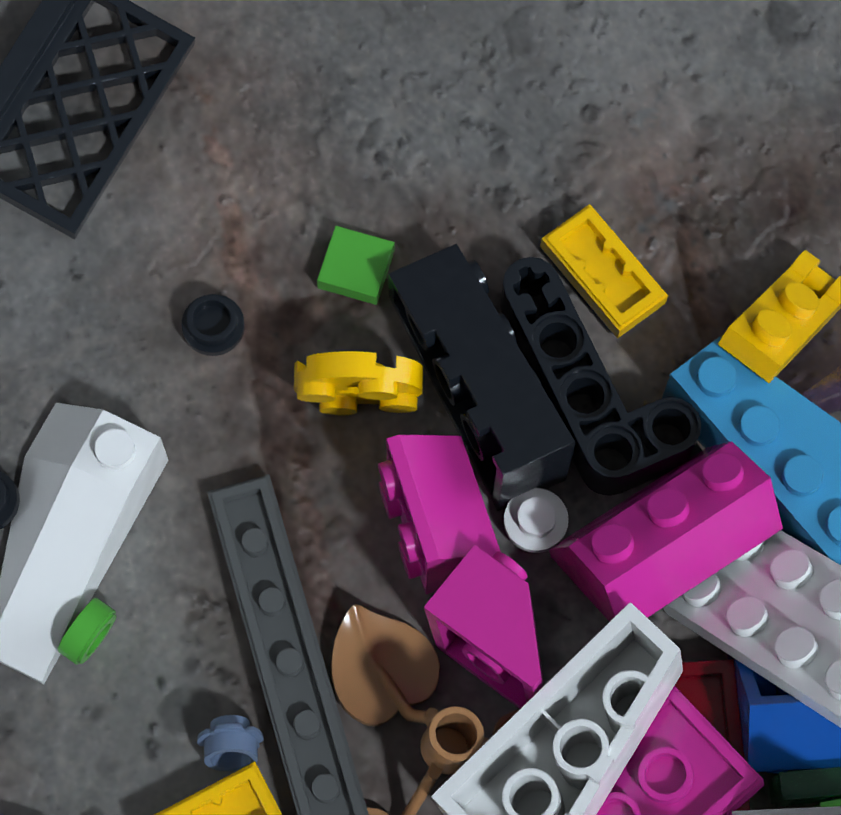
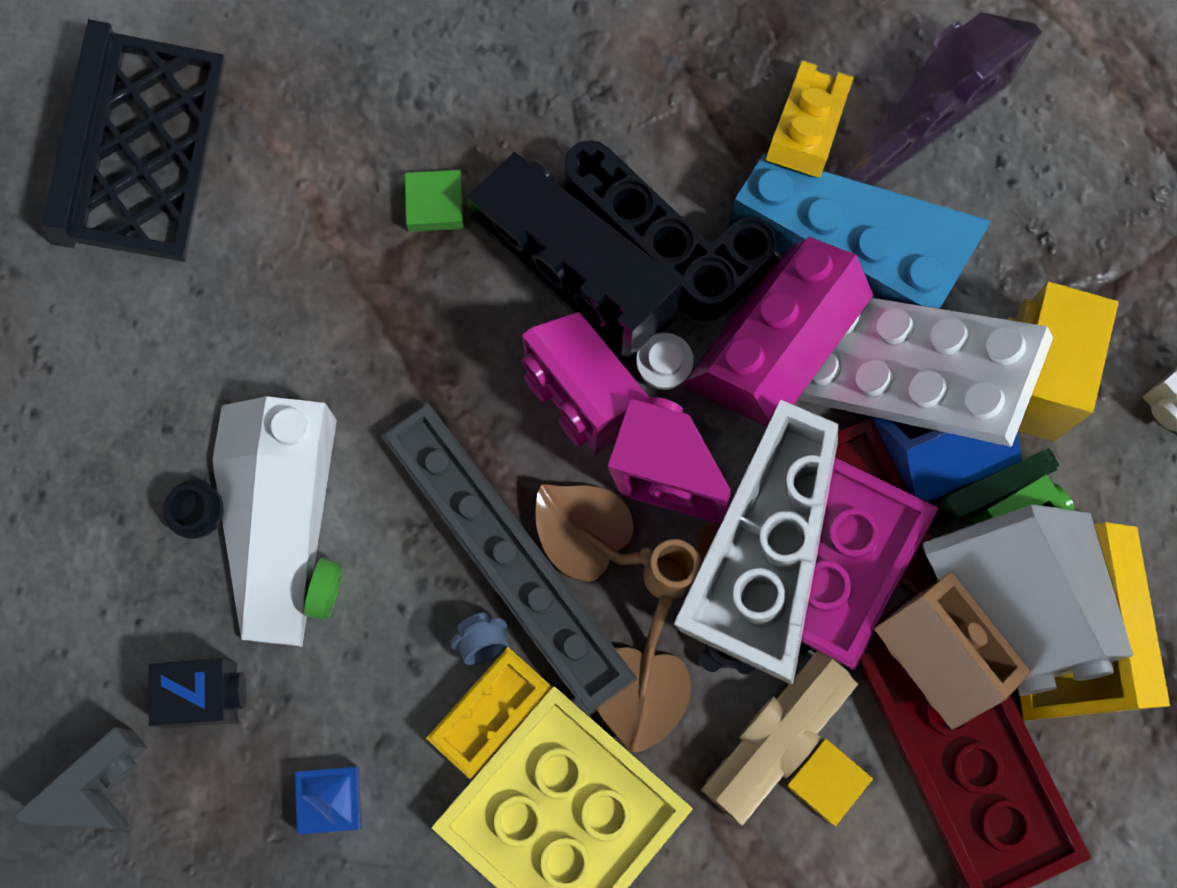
camera: 20 degrees left, 5 degrees up
black plate [181,294,245,356] -> none
yellow plate [294,351,423,415] -> none
yellow plate [540,204,668,339] -> none

